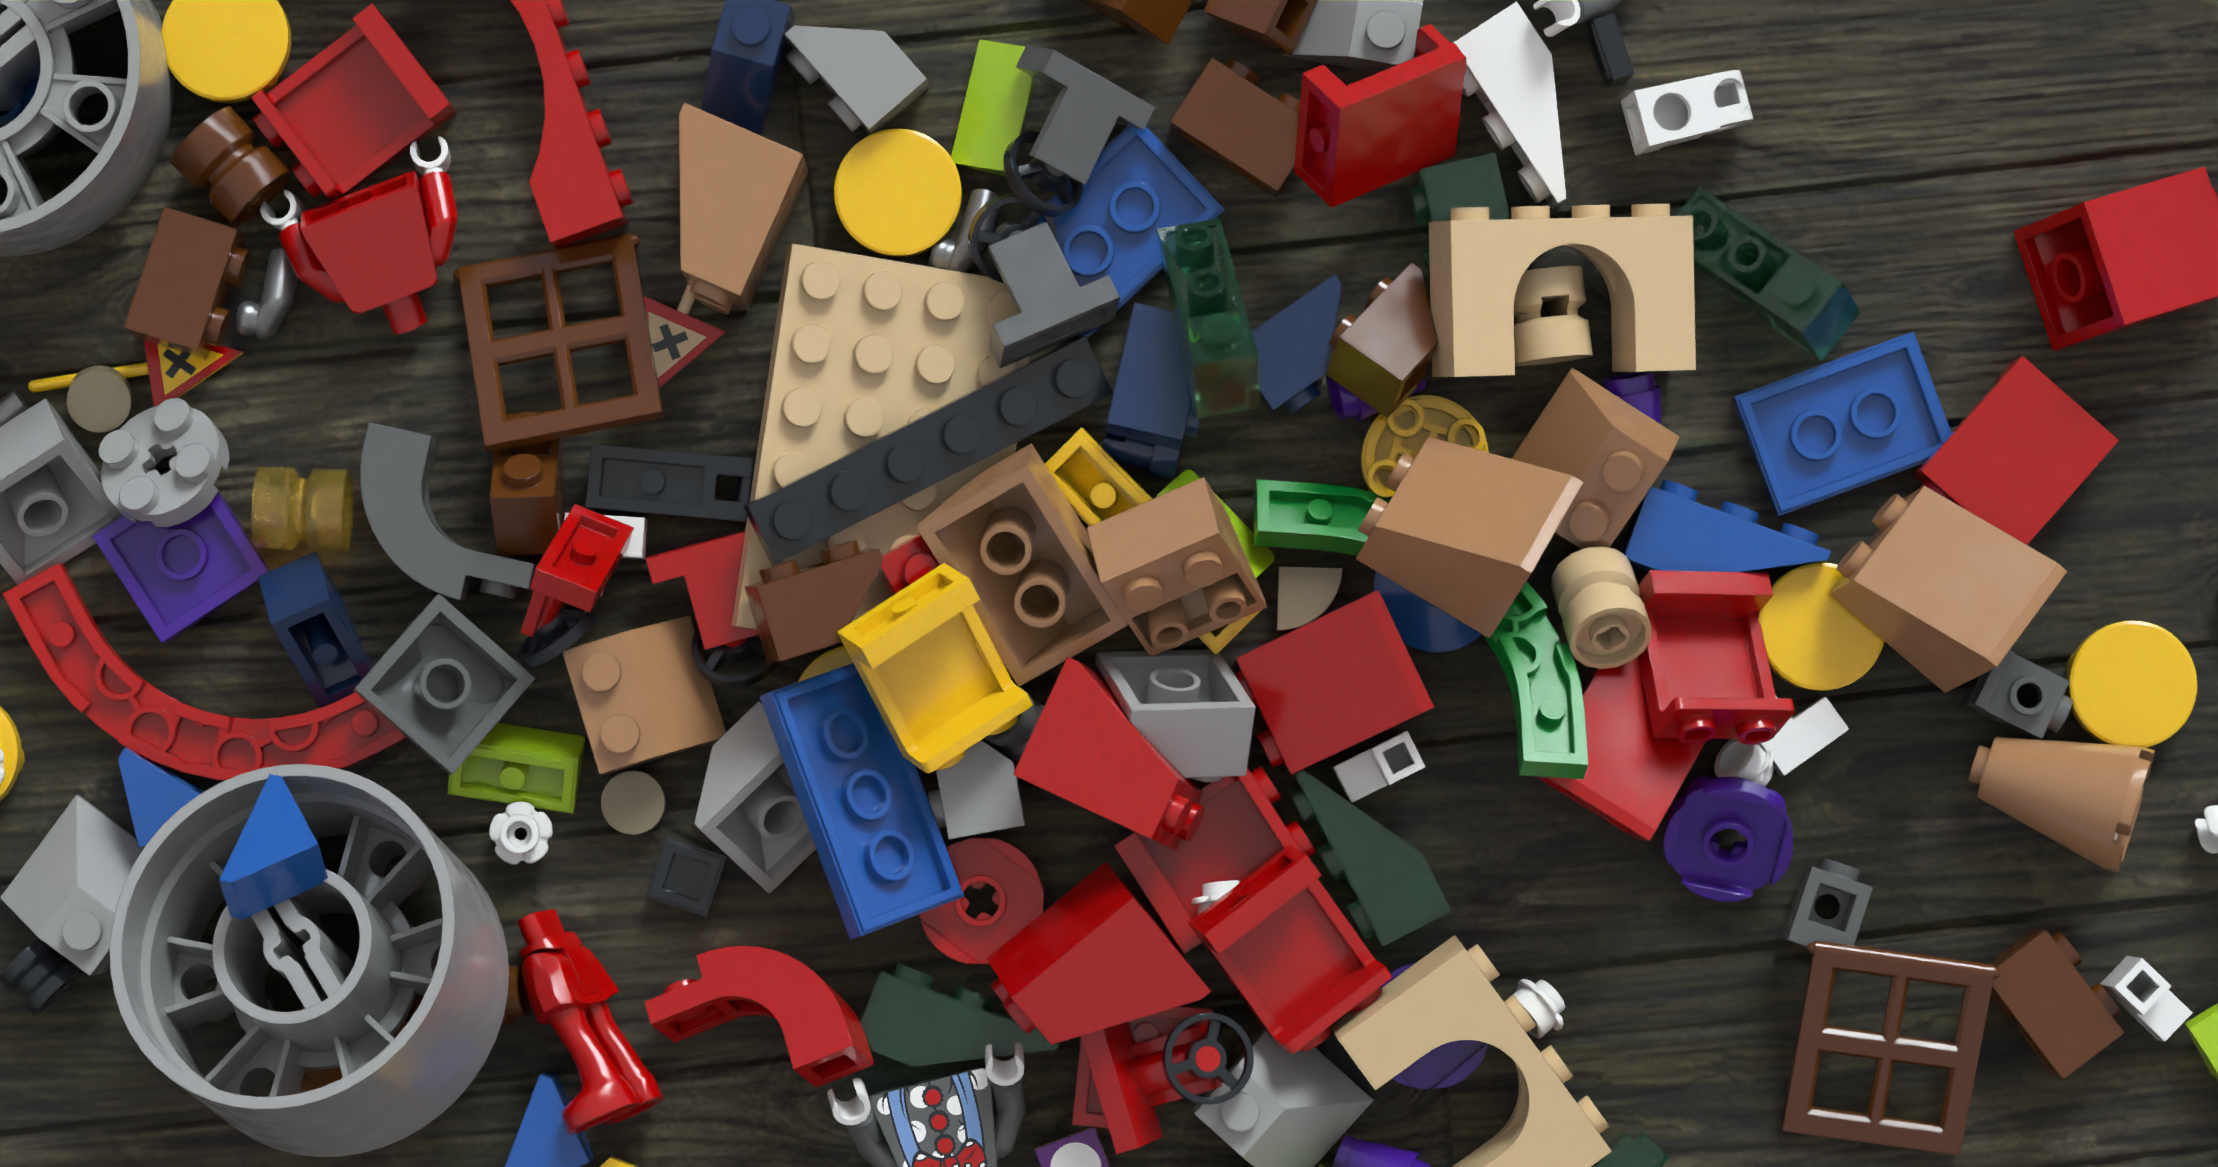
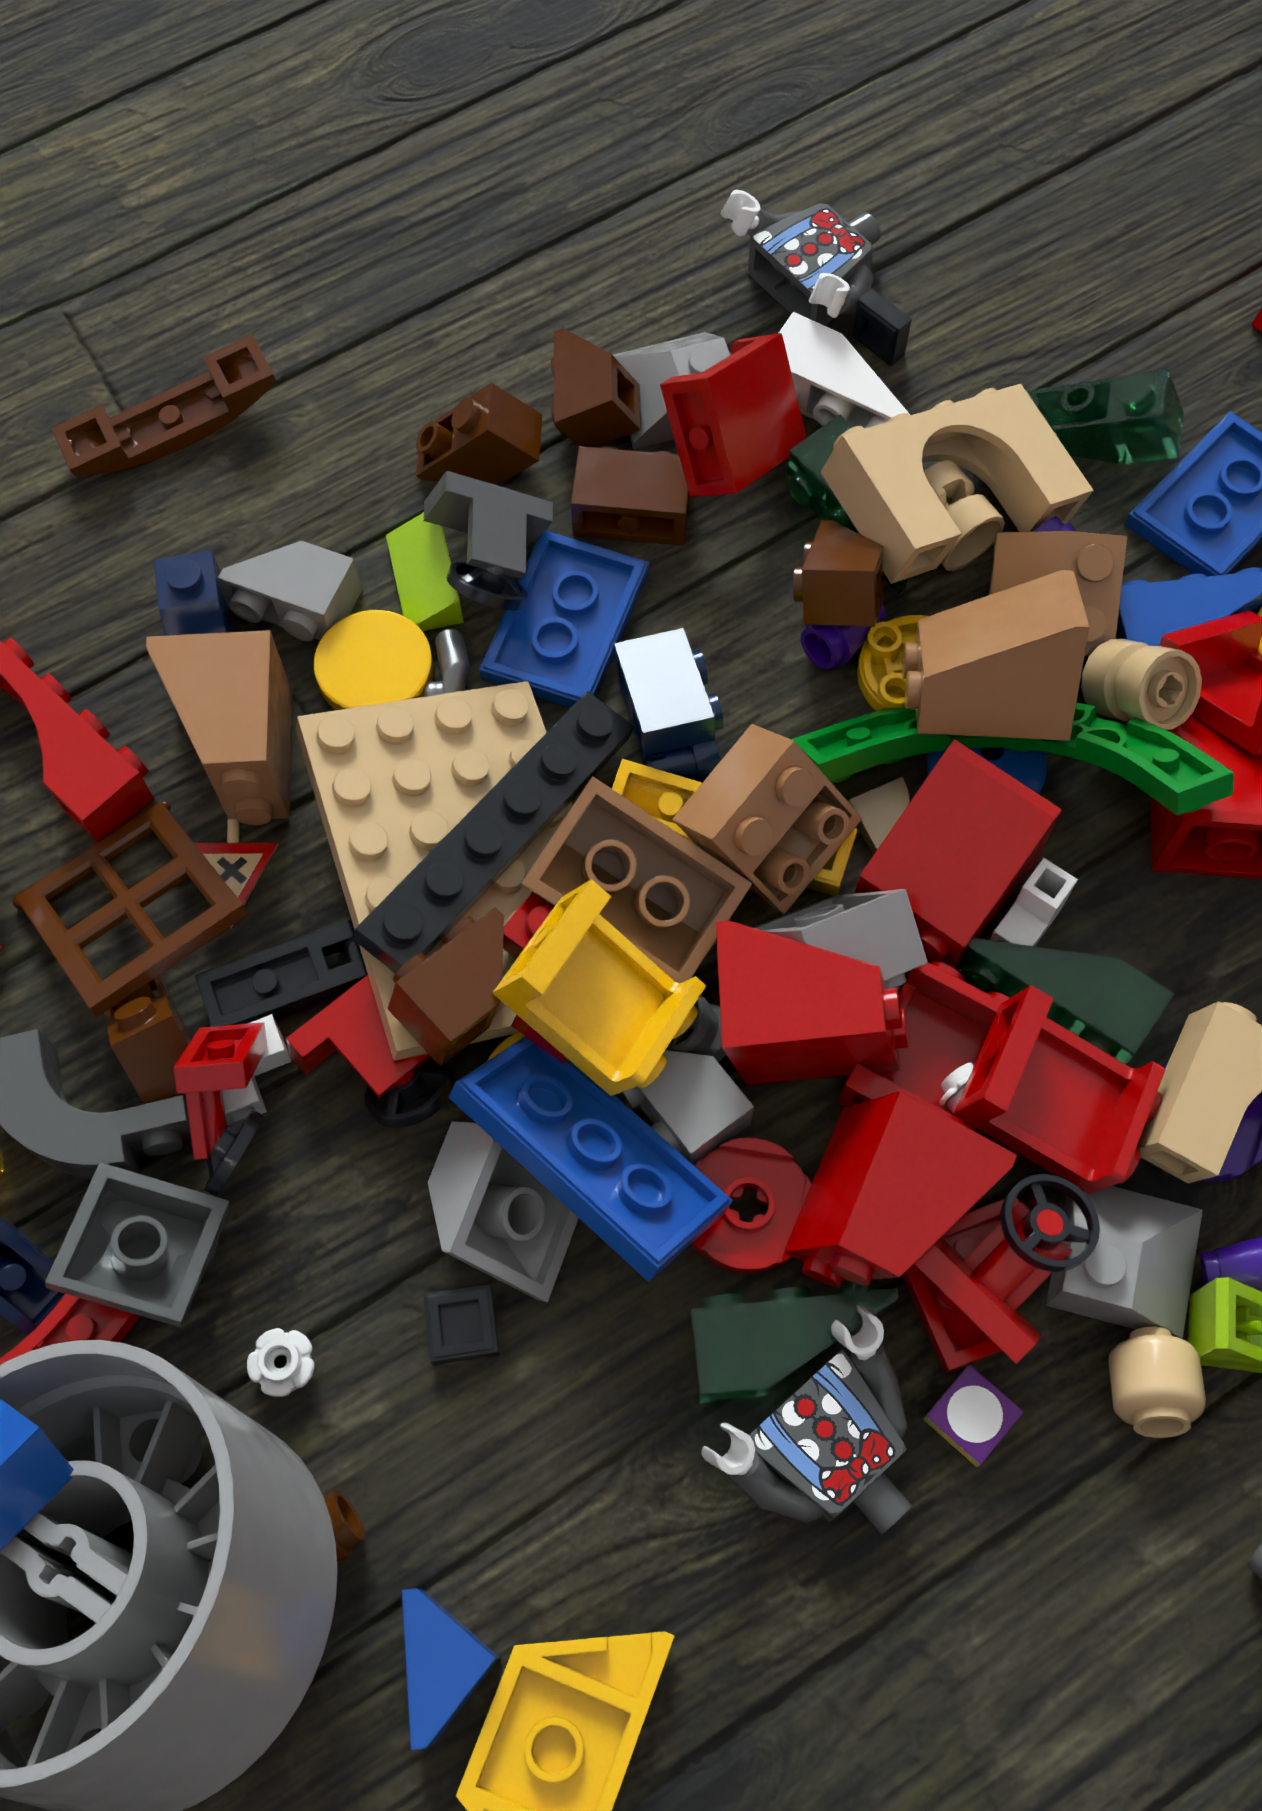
camera: 25 degrees left, 20 degrees down
lime slope [447,722,585,814] -> none
red piece [517,909,664,1135] -> none
medium nougat slope [562,615,727,775] -> none
dark tan tile [601,771,667,835] -> none
red arch [645,946,874,1088] -> none
dark grey piece [968,193,1120,369] -> none
clear green slope [1157,218,1260,418] -> none
dark blue slope [1228,274,1342,416] -> none
white leg [1621,70,1753,156] -> none

